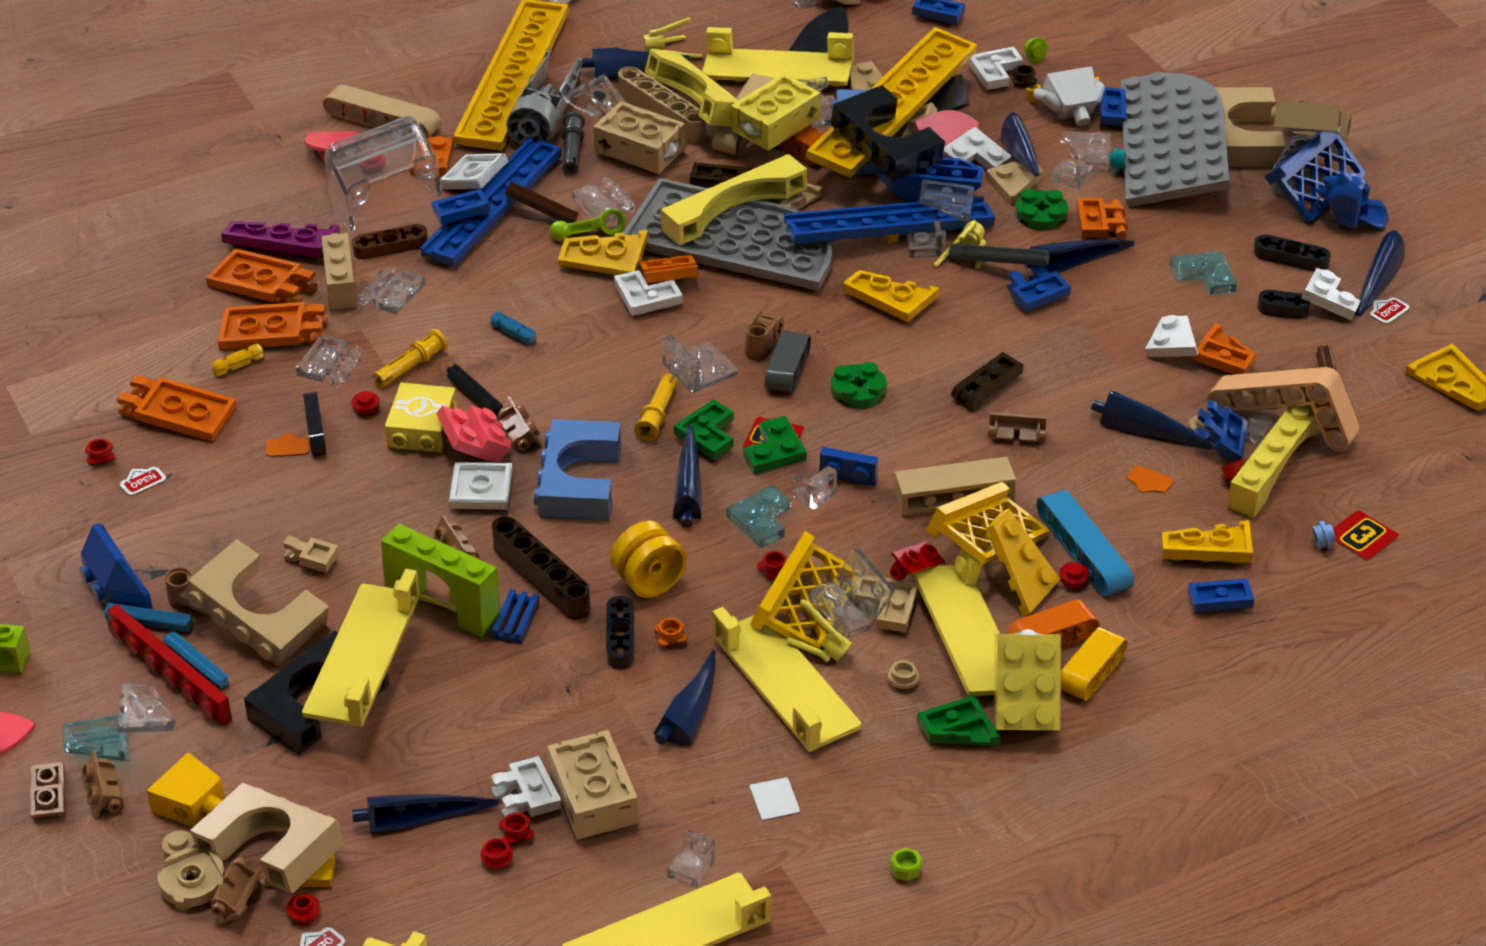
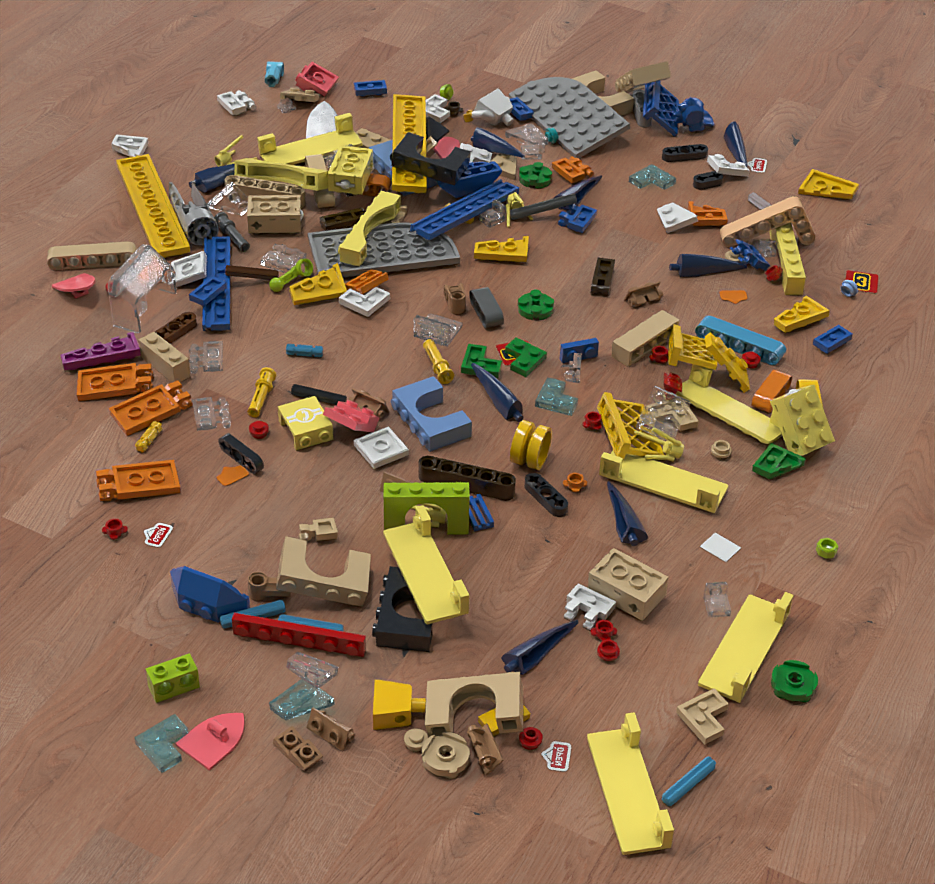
camera: 35 degrees left, 0 degrees up
clear wing [919,179,974,223] -> none

